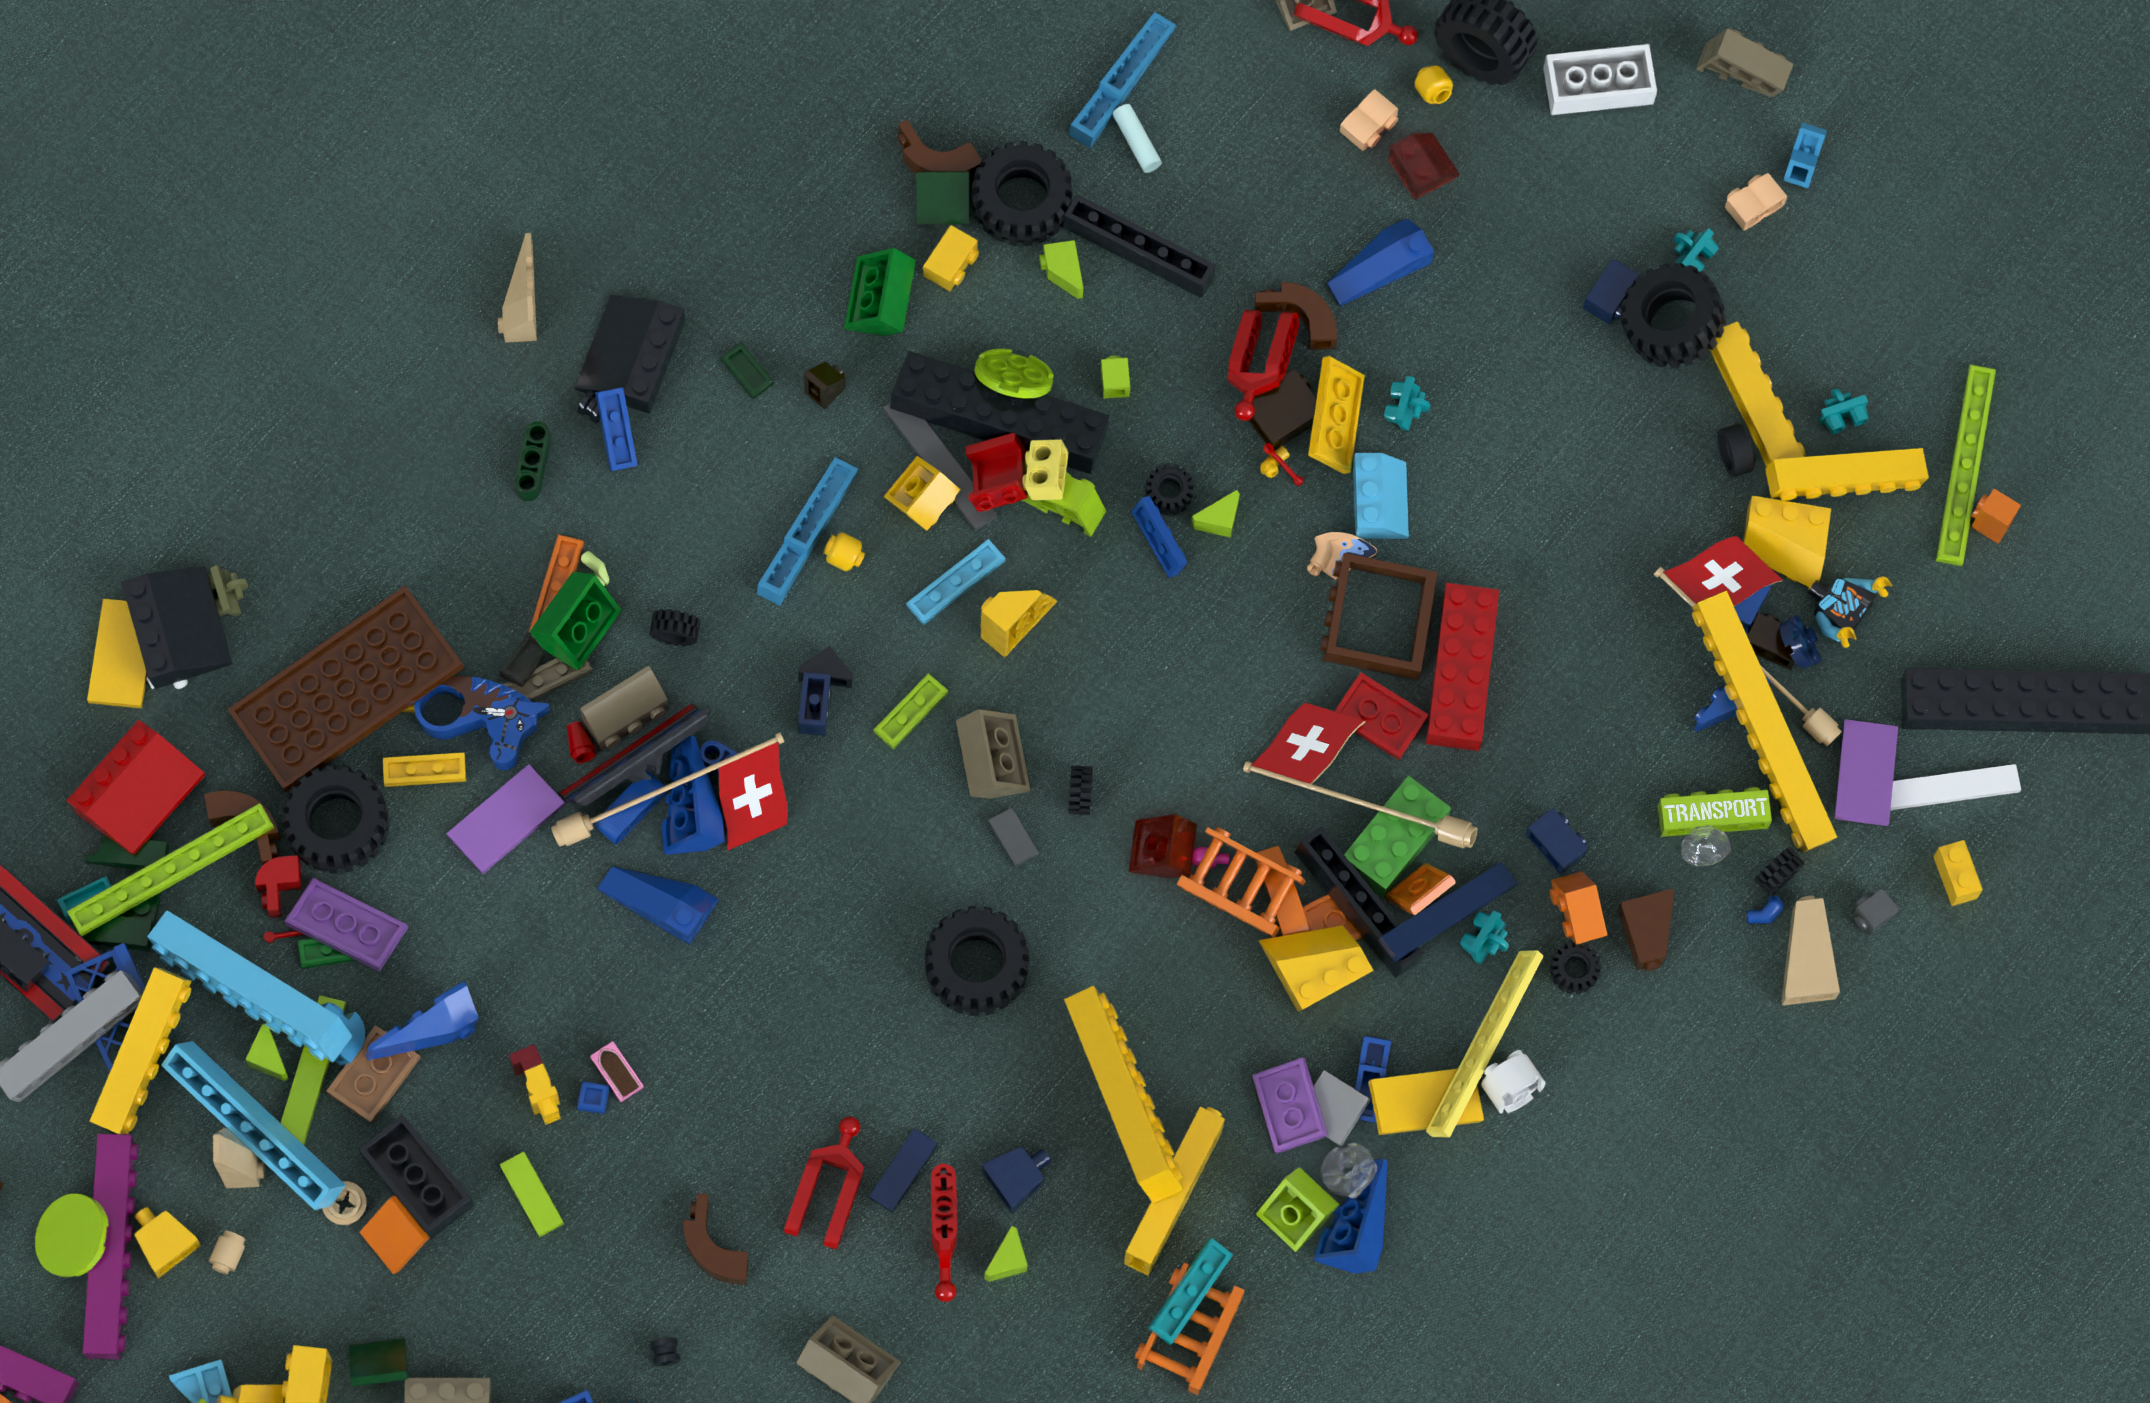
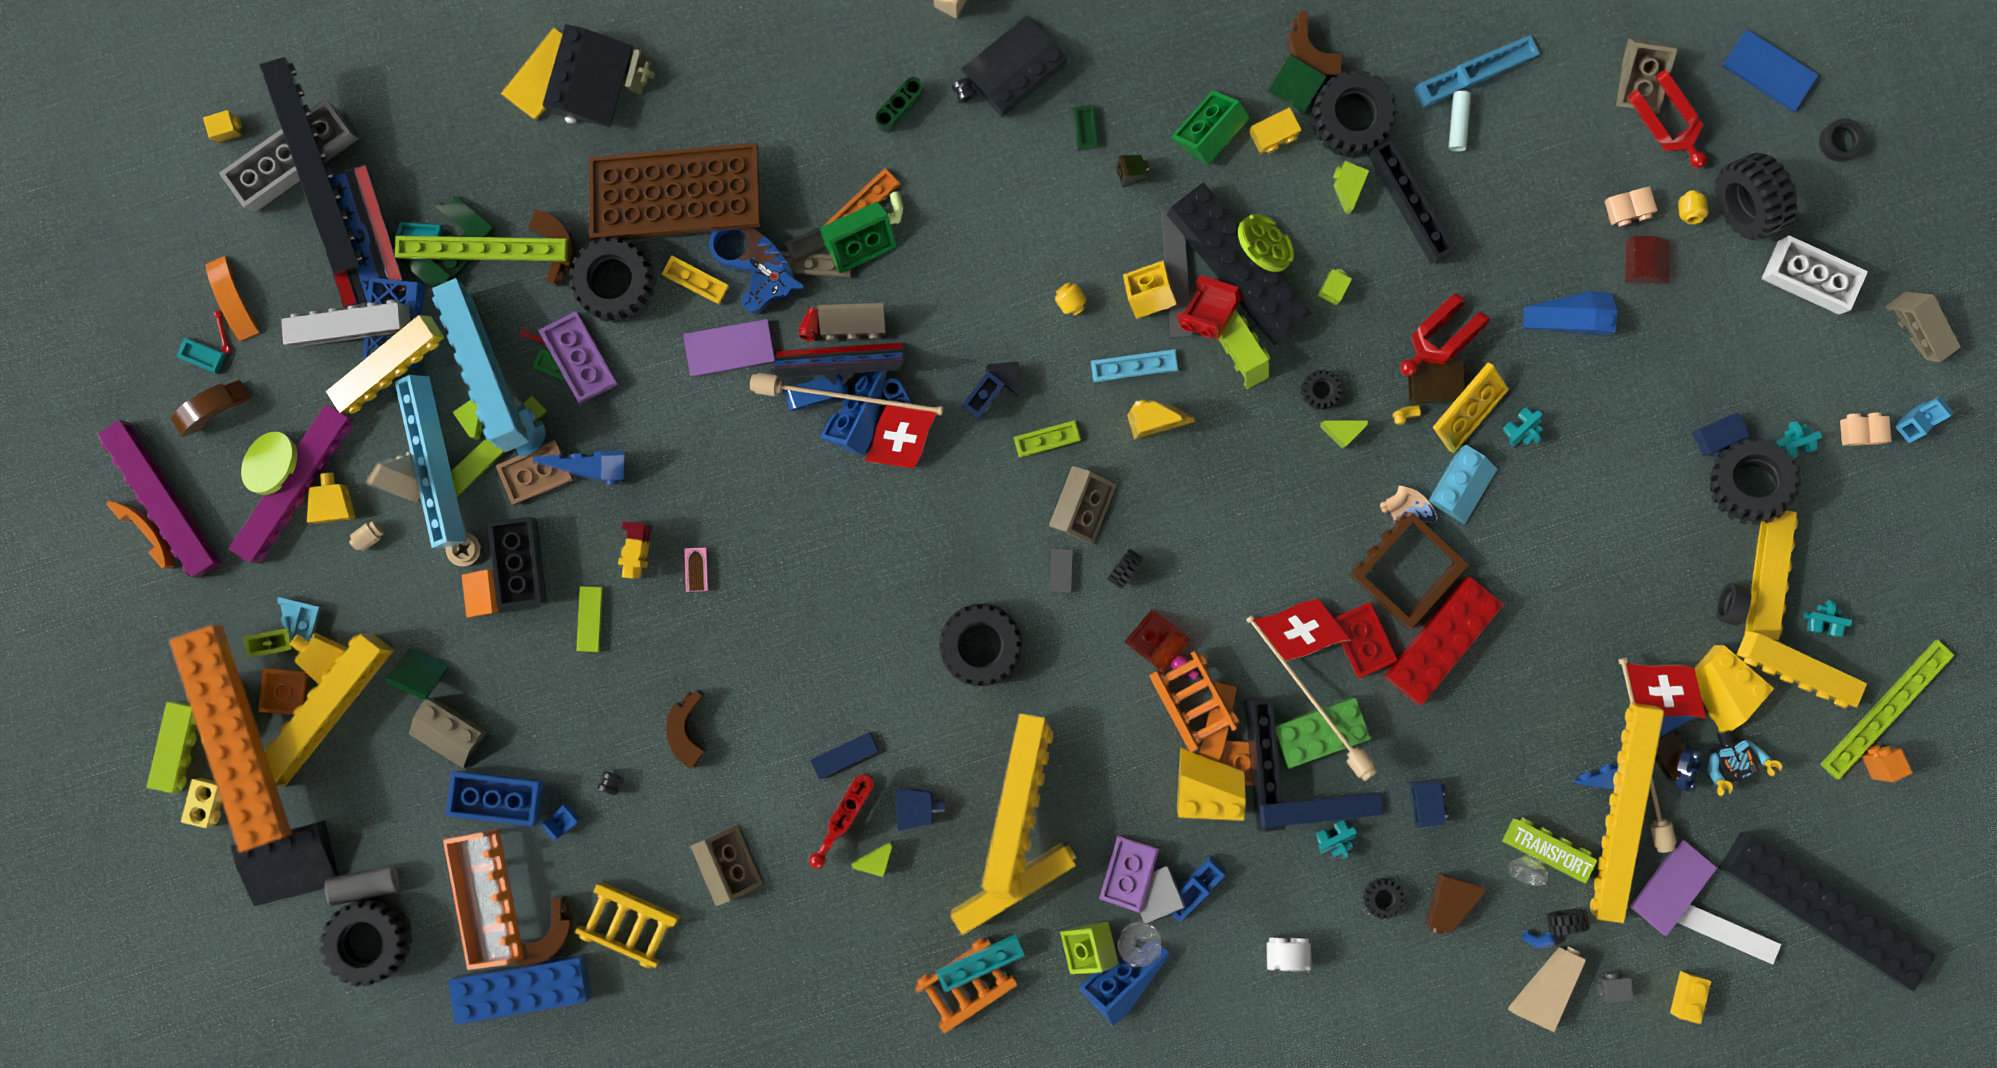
camera: 30 degrees right, 15 degrees up
red slope [66,720,206,856] -> none
red brick [255,855,302,918] -> none
blue tile [577,1081,610,1114] -> none
blue plate [595,387,638,471] -> none
blue wedge [597,866,719,945] -> none
black tyre [649,609,701,646] -> none
dark azure slope [757,457,858,606] -> none
red piece [784,1116,864,1250] -> none
light yellow brick [1022,440,1068,500] -> none
blue plate [1131,496,1188,578] -> none
reddish brown arch [1254,282,1337,350] -> none
red hinge [1263,443,1304,486] -> none
yellow tile [1369,1069,1484,1135] -> none
orange tile [1385,863,1456,916] -> none
light yellow tile [1426,950,1543,1137] -> none
orange brick [1549,871,1607,944] -> none

